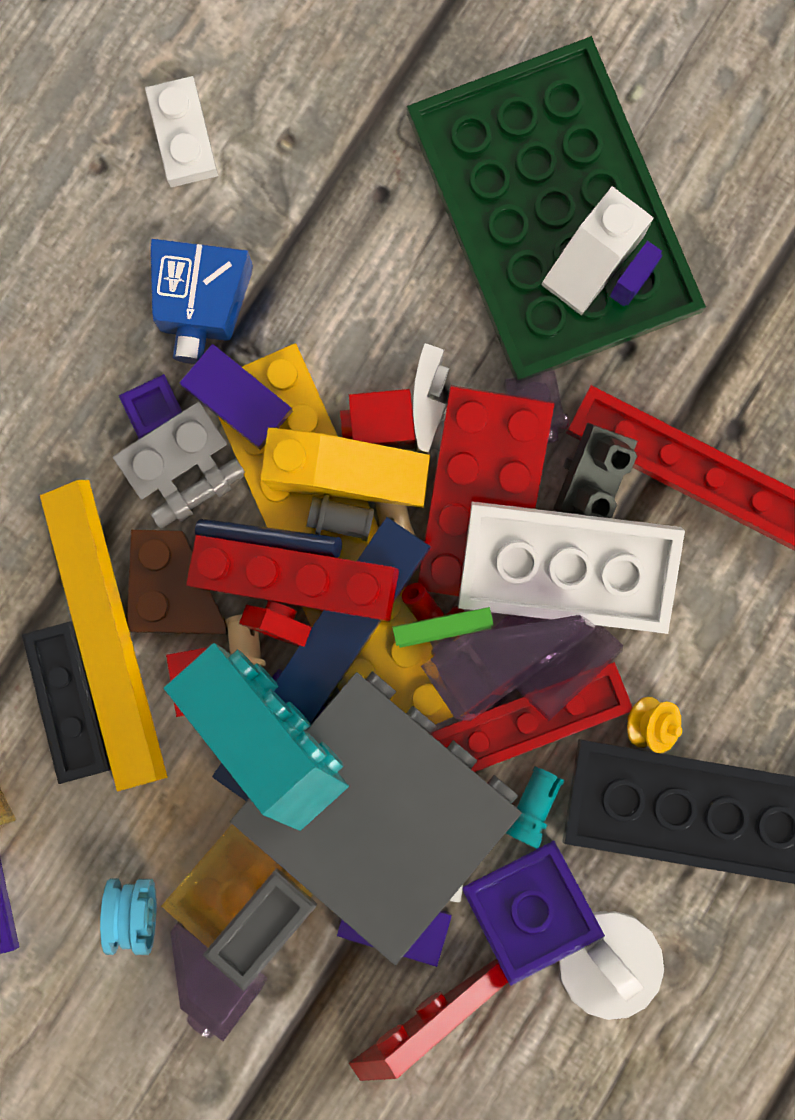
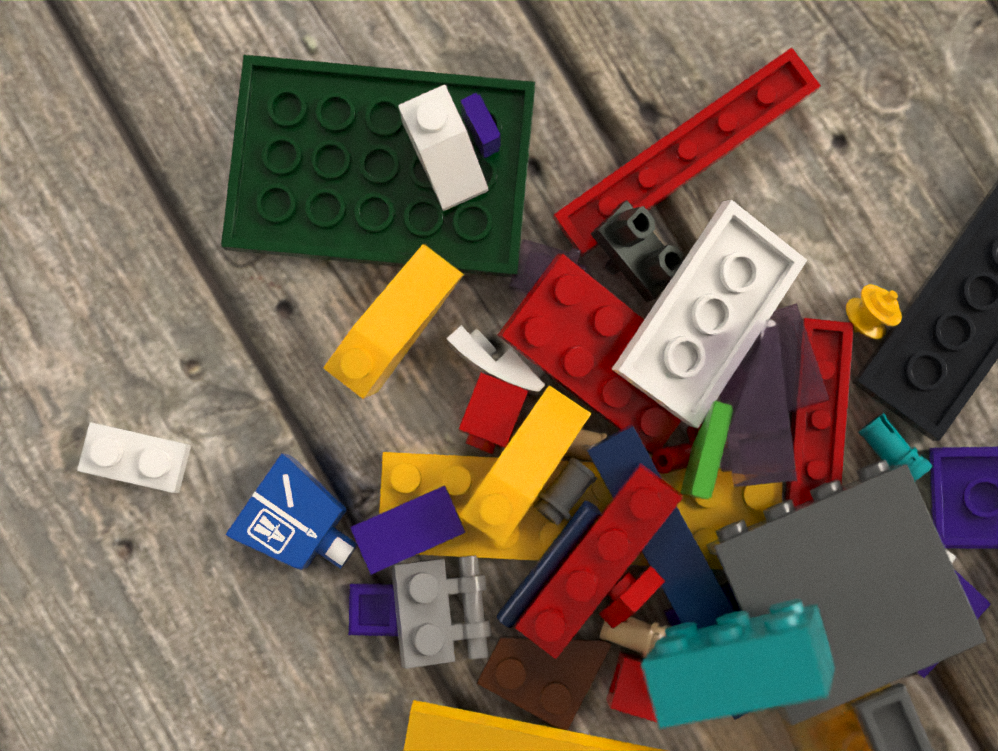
camera: 65 degrees left, 0 degrees up
none -> yellow slope [323,244,464,399]

